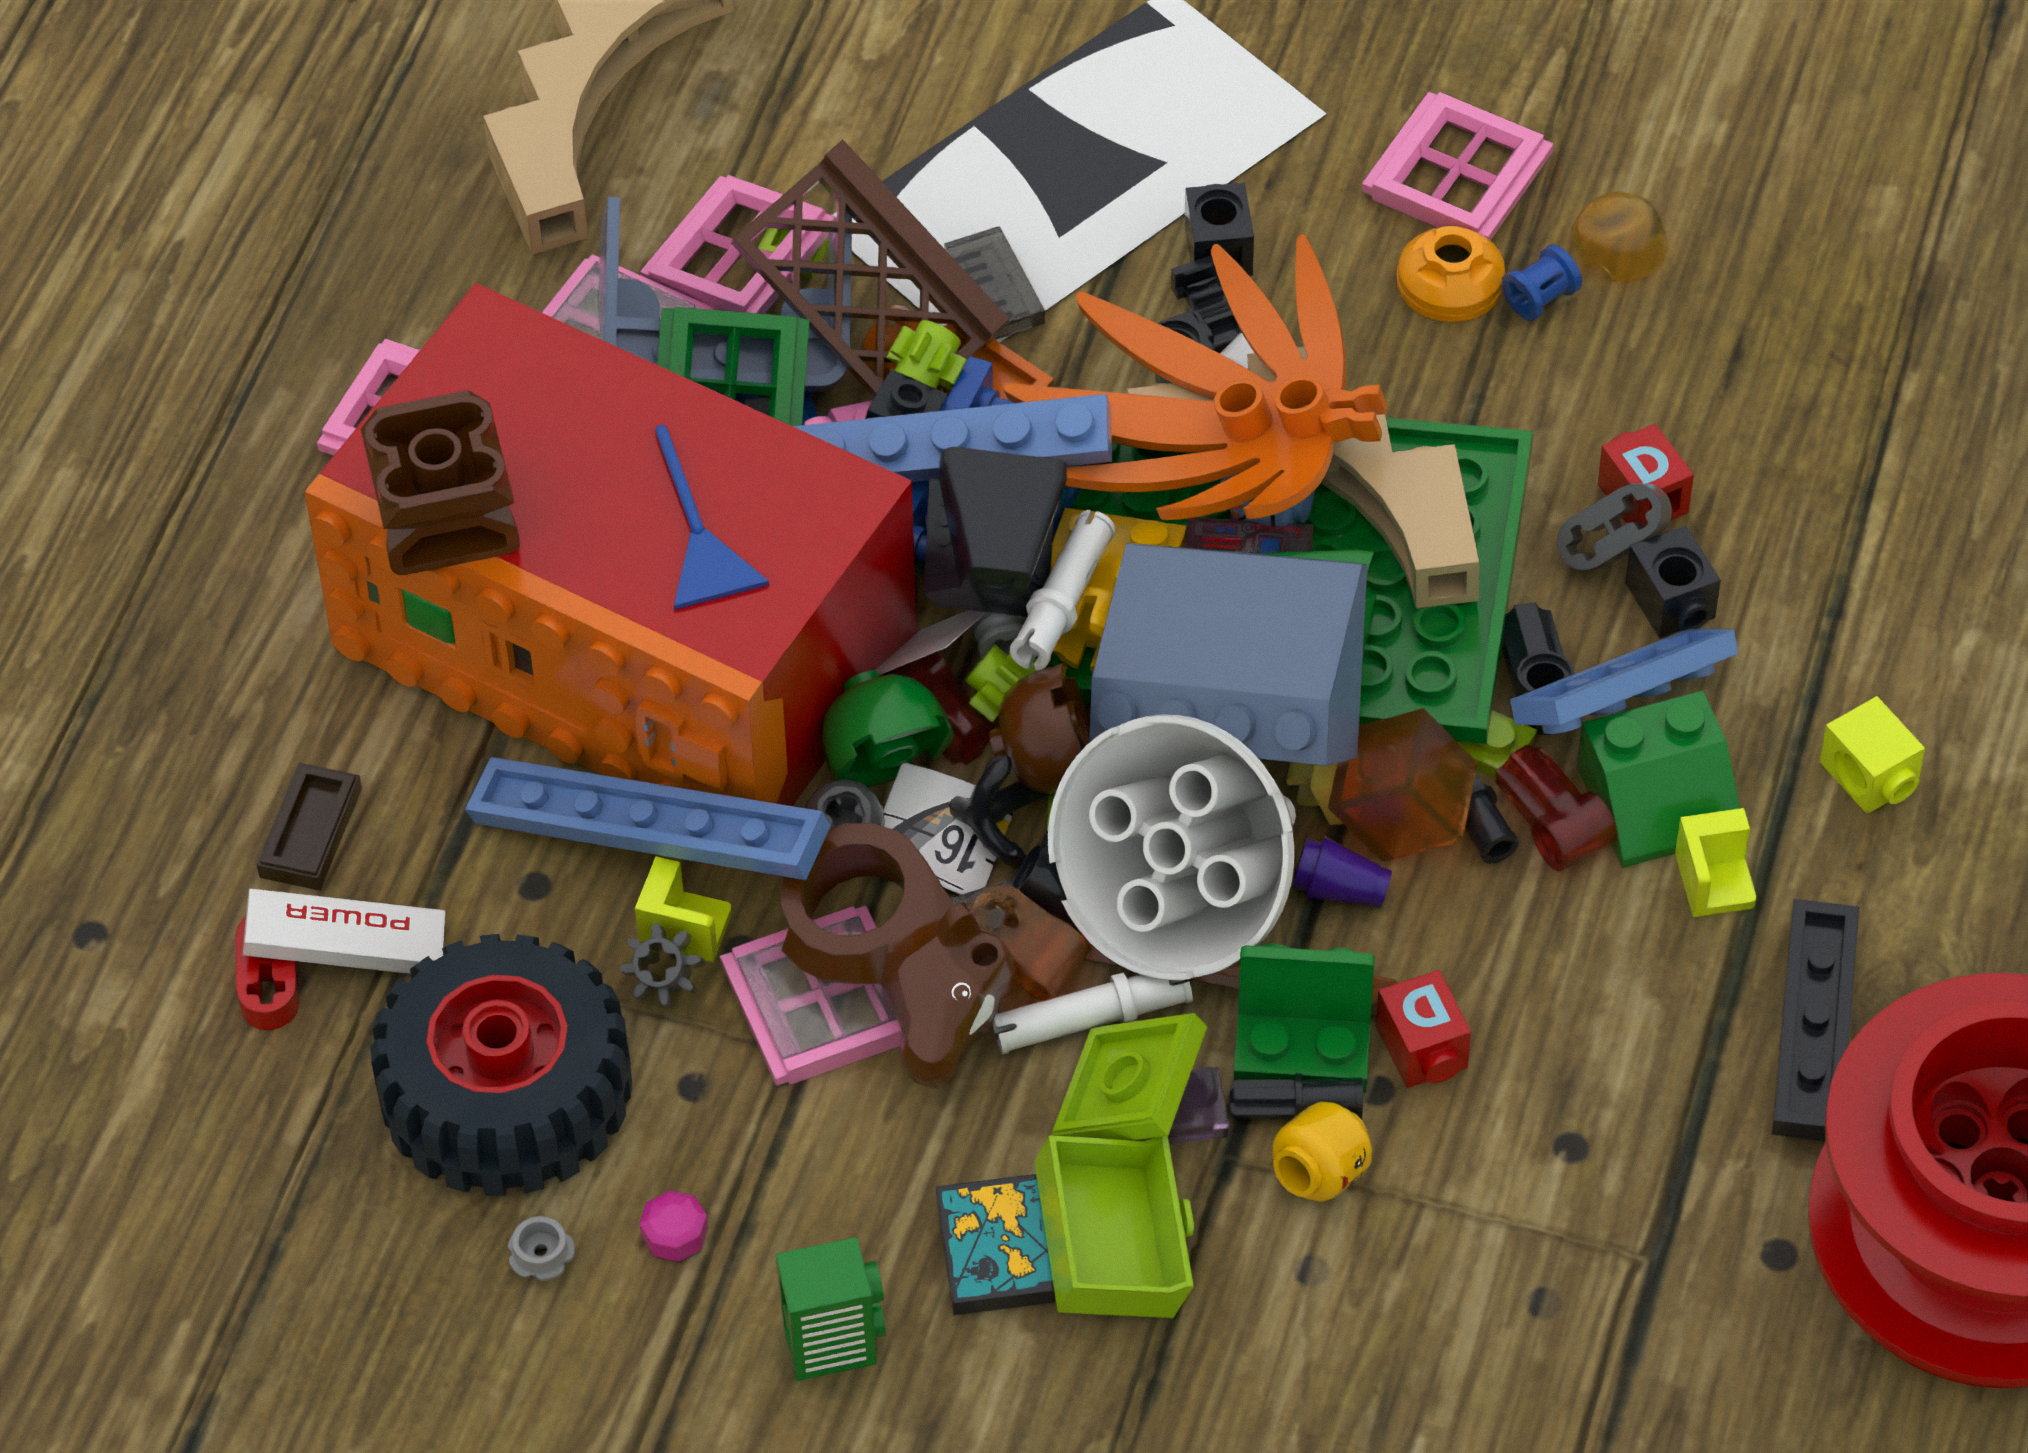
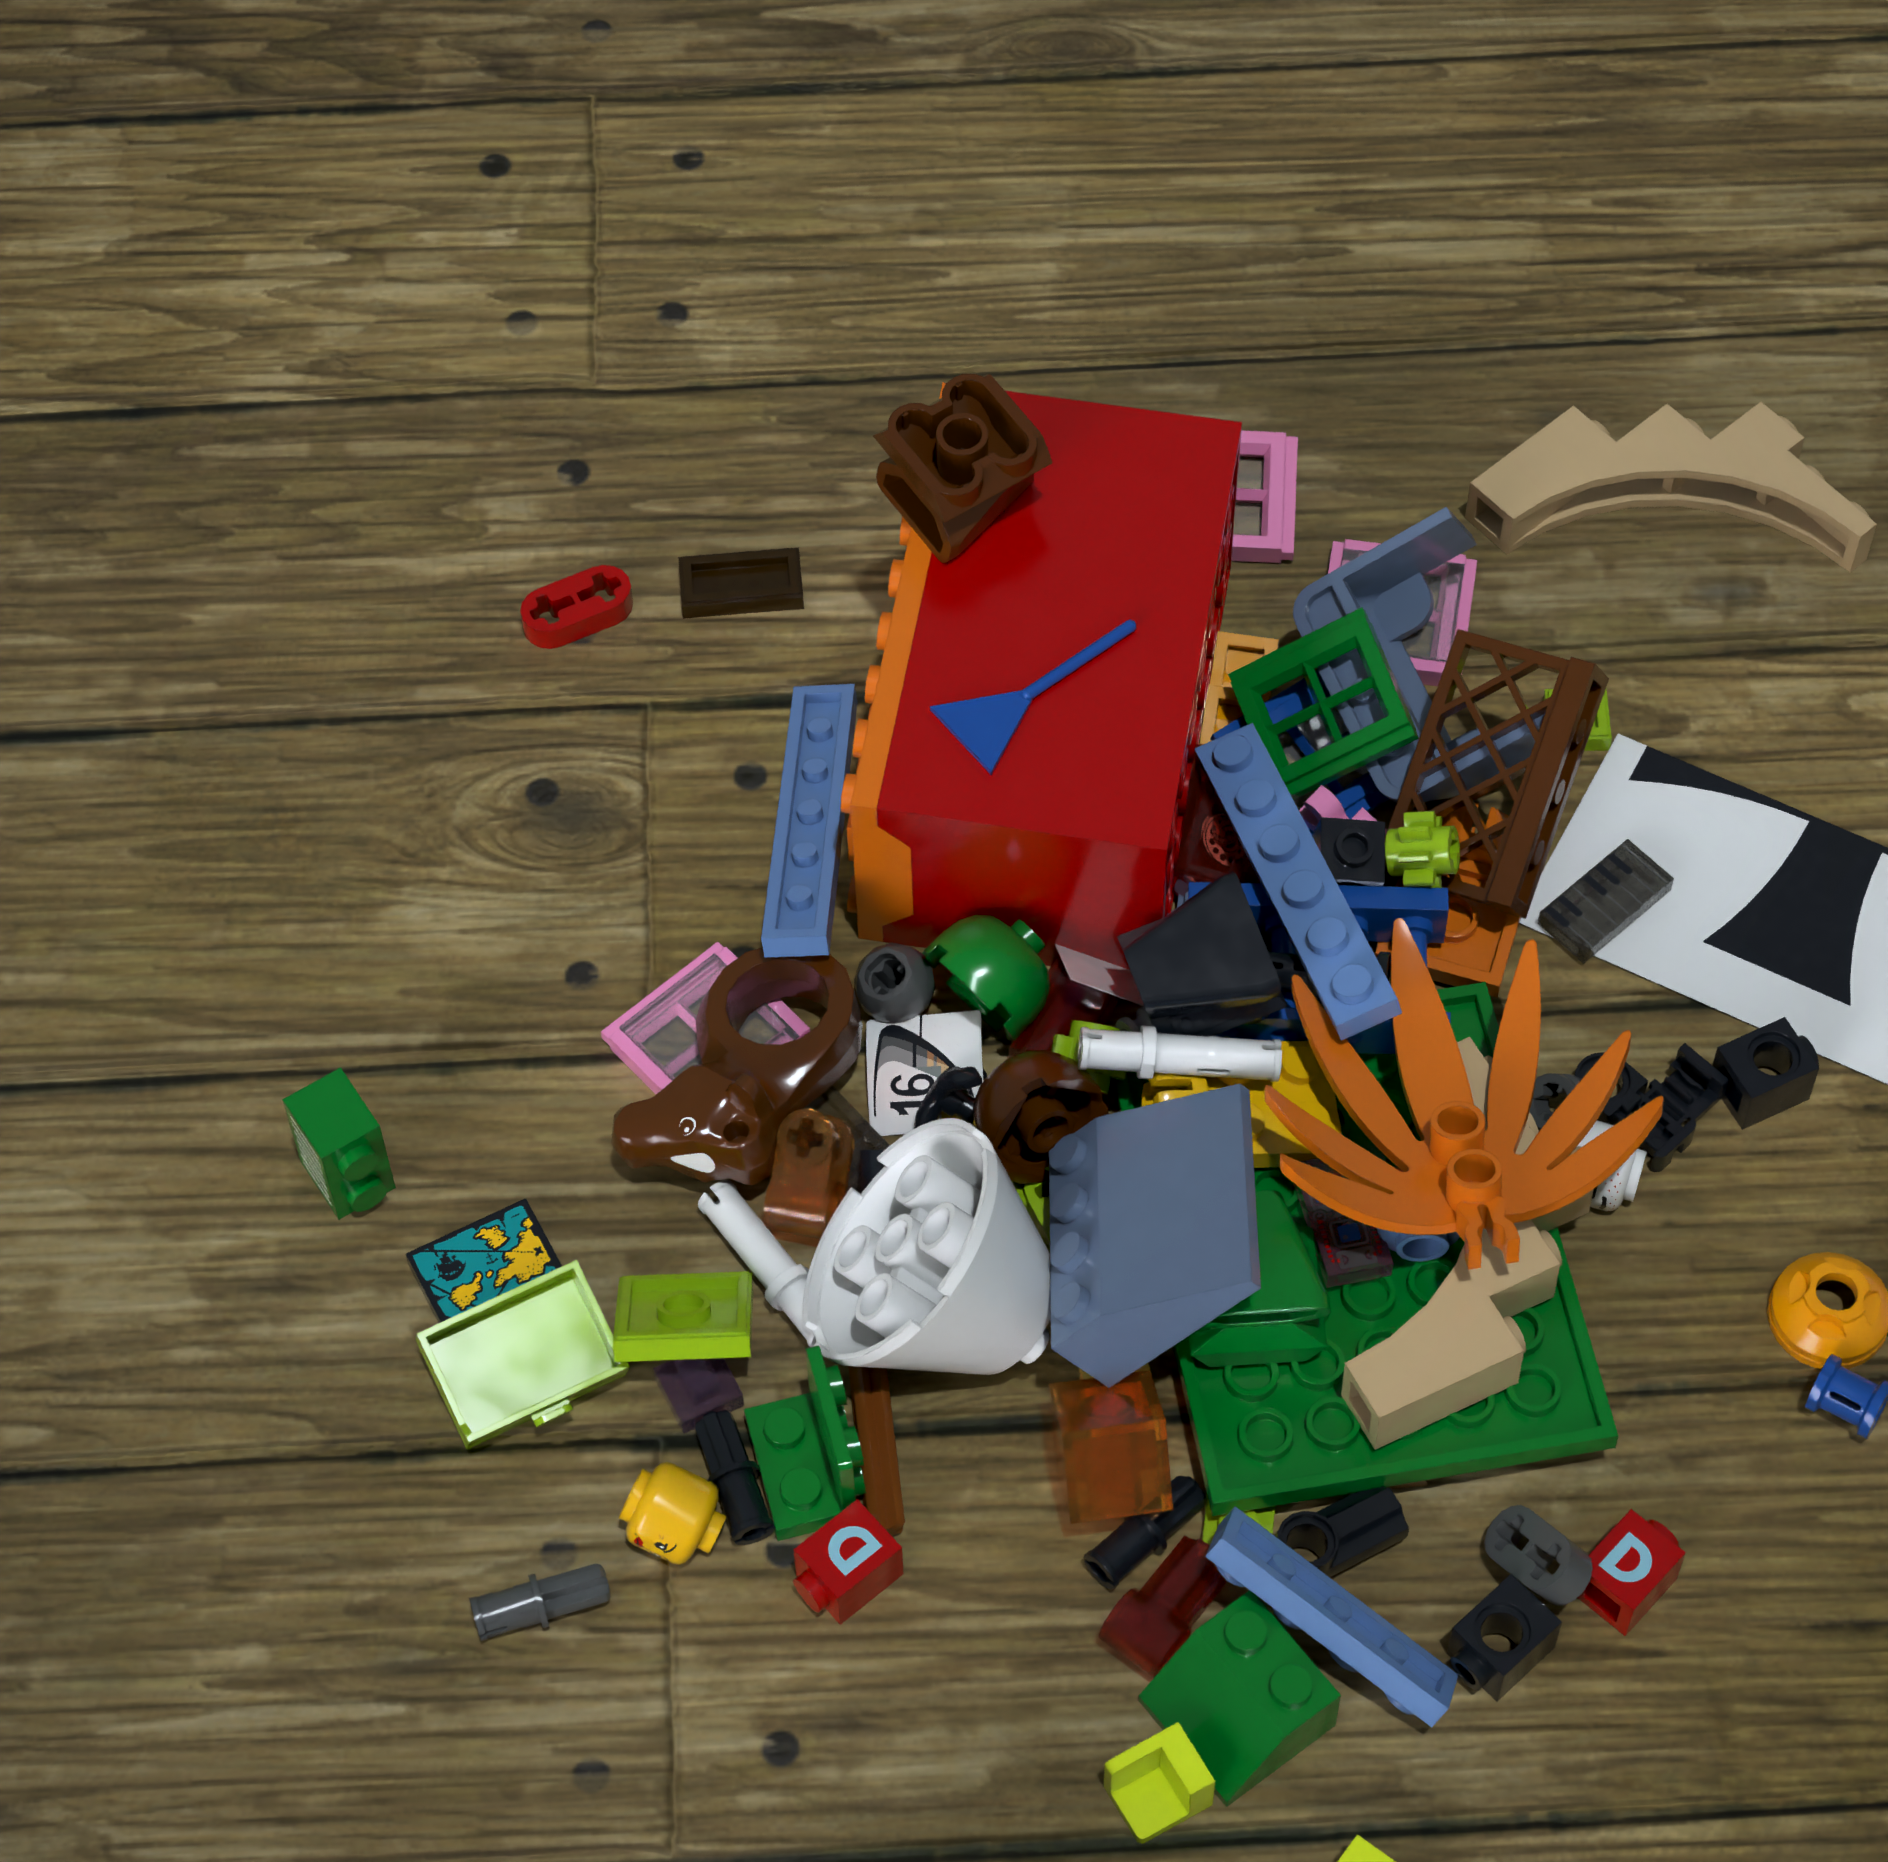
camera: 70 degrees right, 5 degrees up
white tile [243,889,445,974] -> none
black wheel [370,934,632,1196] -> none
light grey plate [508,1216,575,1281] -> none
dark grey gear [619,923,705,1008] -> none
neon yellow panel [635,856,732,963] -> none
dark pink tile [639,1190,708,1262] -> none
bright pink piece [640,175,836,314] -> none
dark purple cone [1292,836,1392,908] -> none
none -> dark grey axle [469,1564,611,1641]

